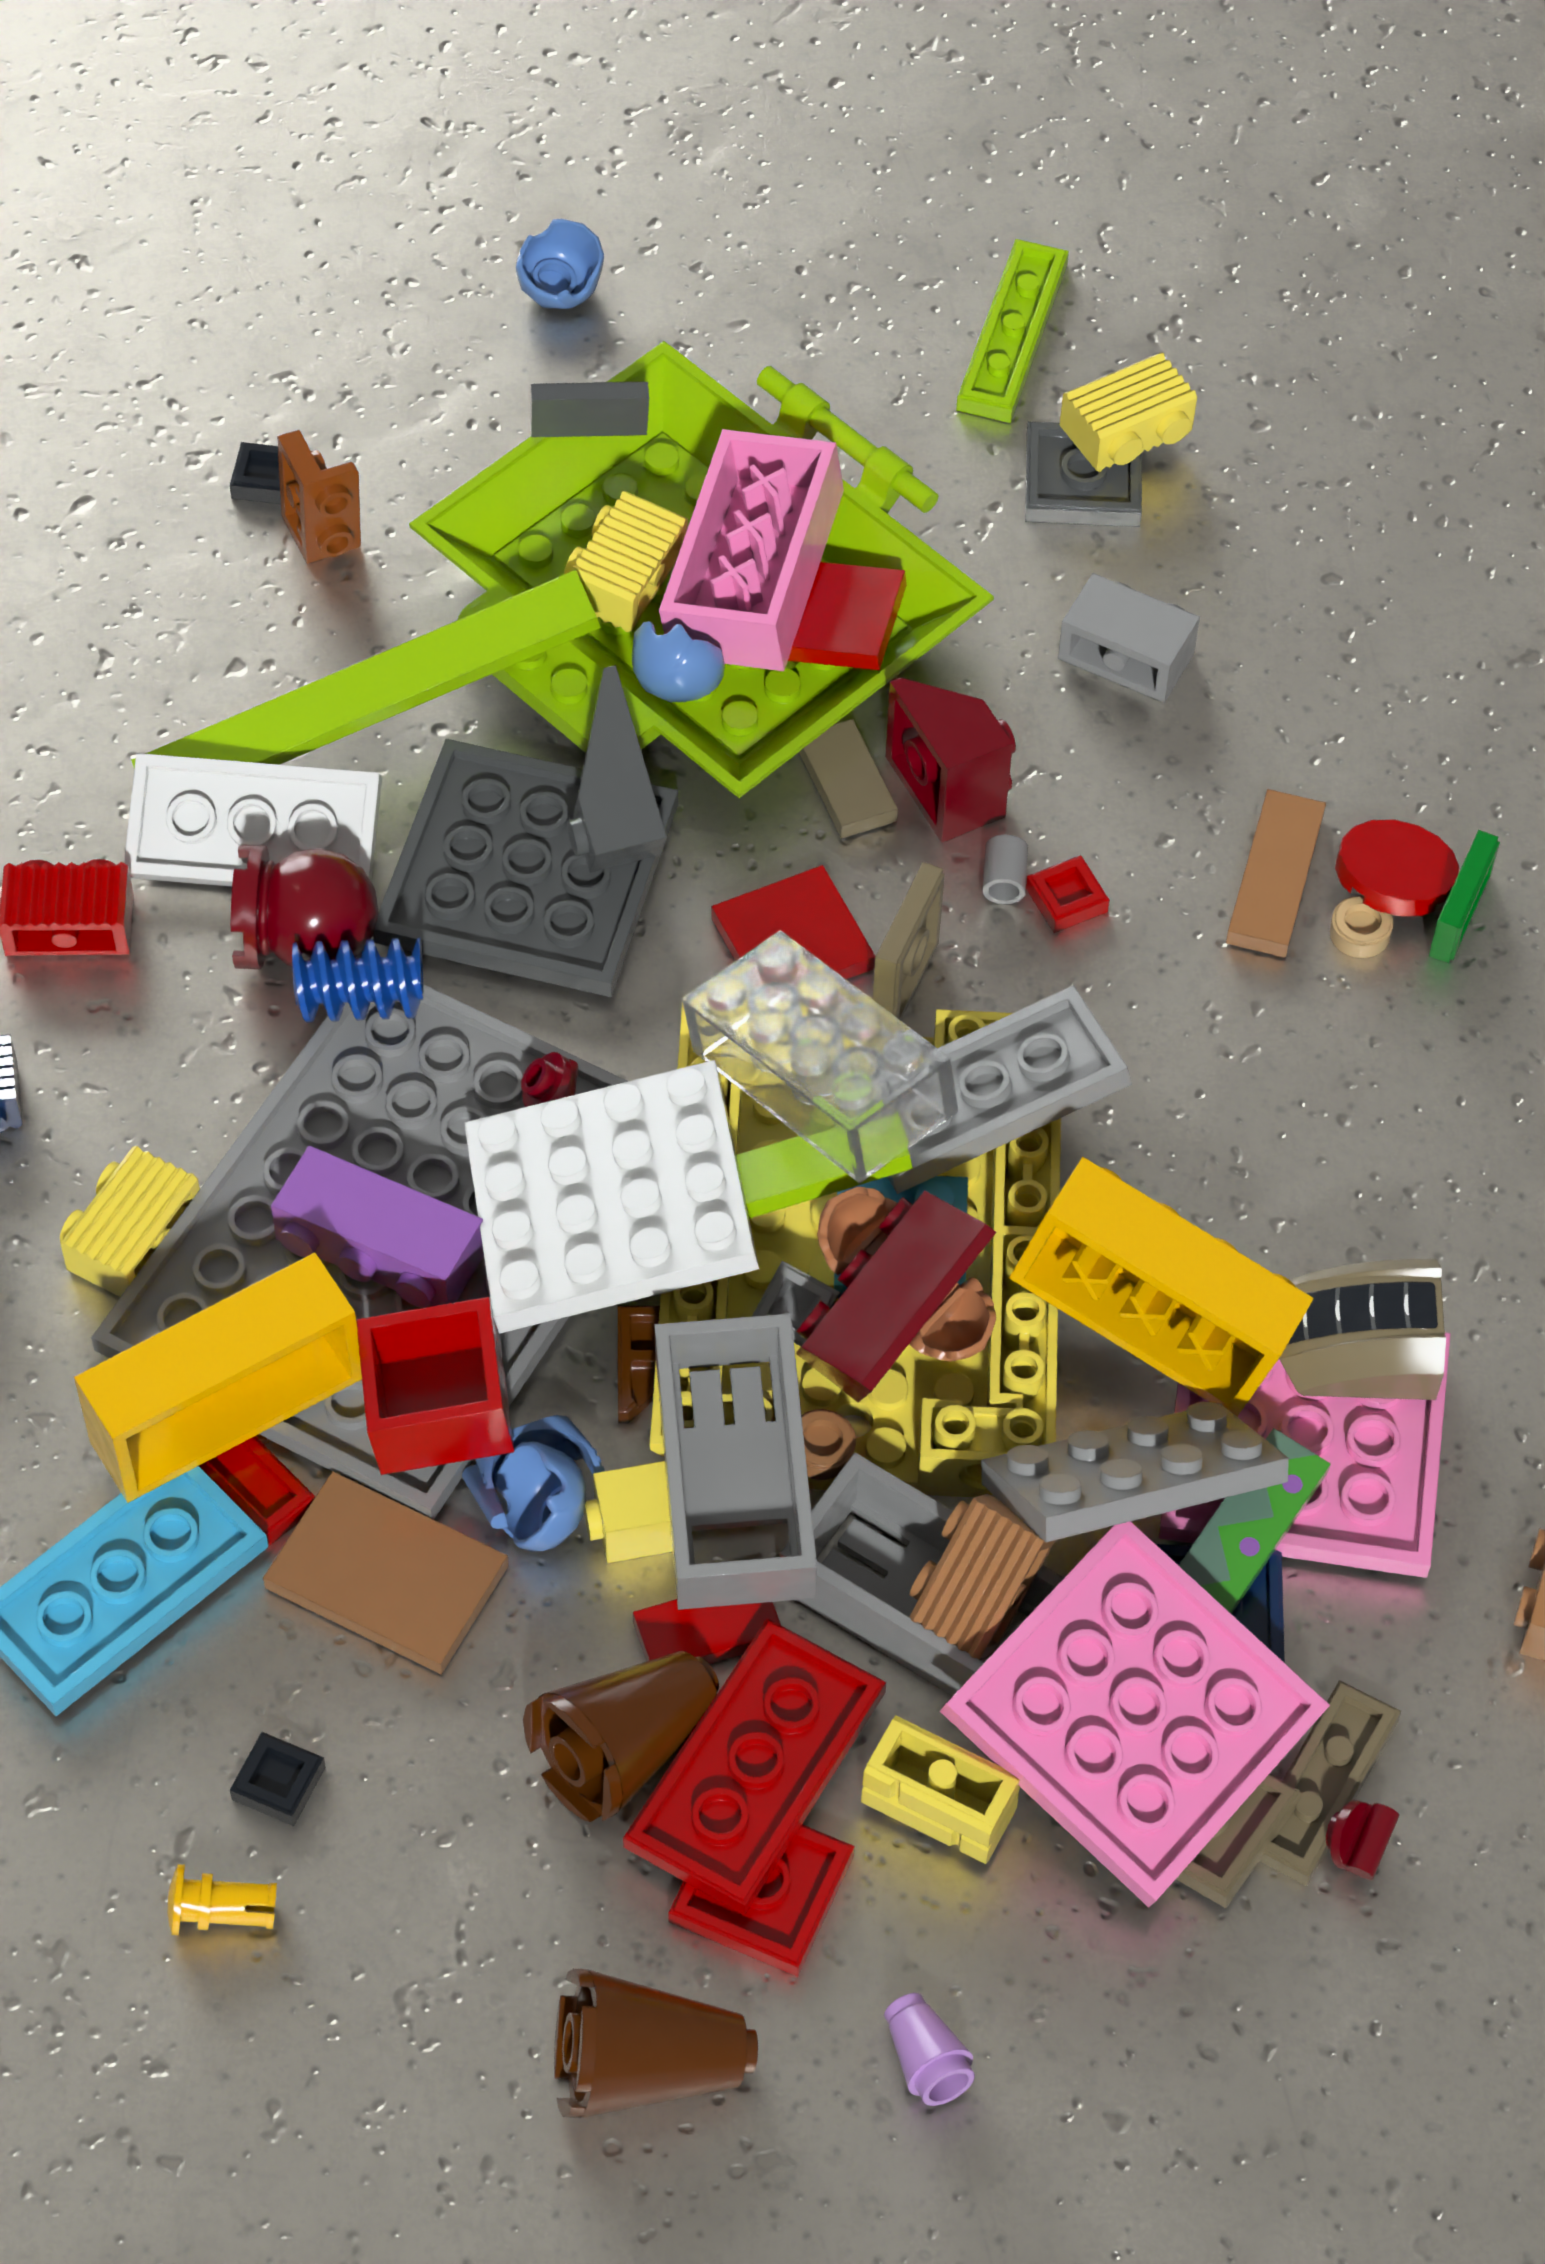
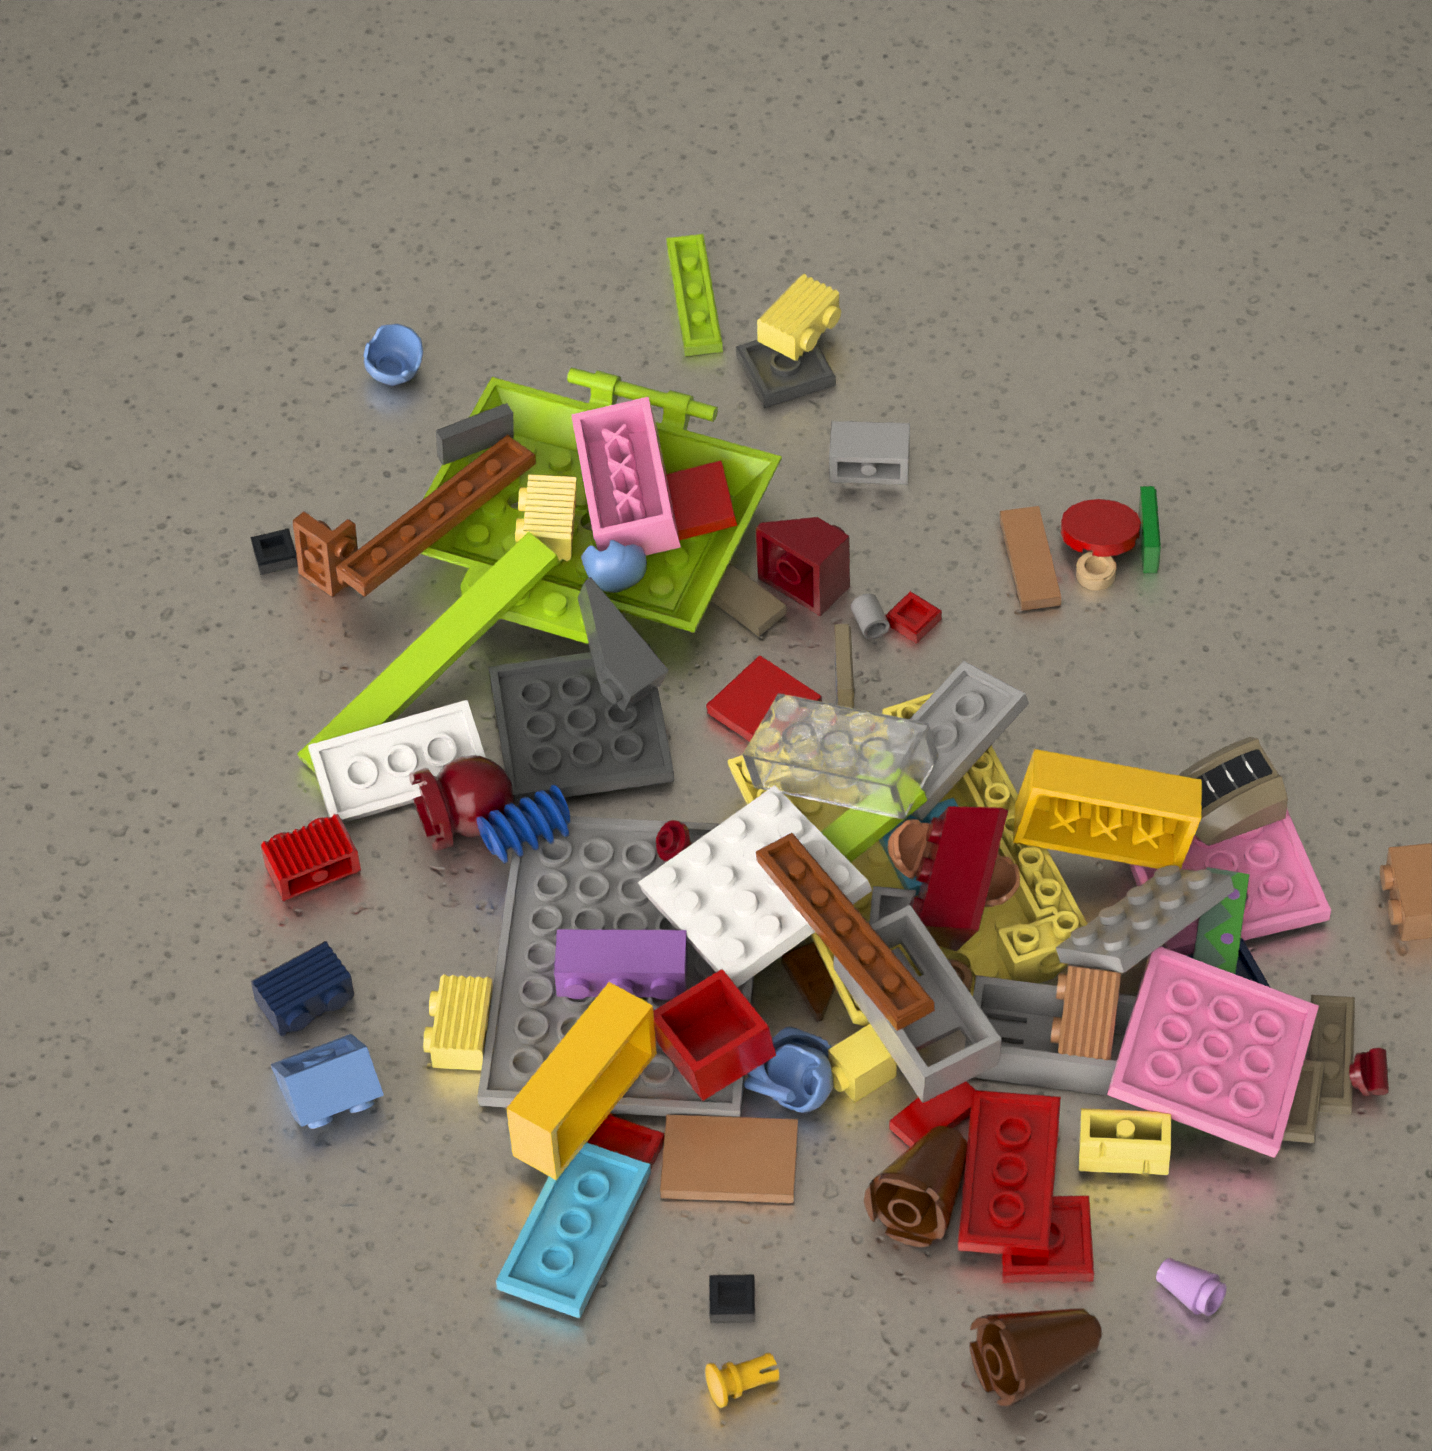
camera: 20 degrees left, 5 degrees down
none -> dark orange tile [336,435,536,597]
none -> dark orange tile [756,833,935,1031]

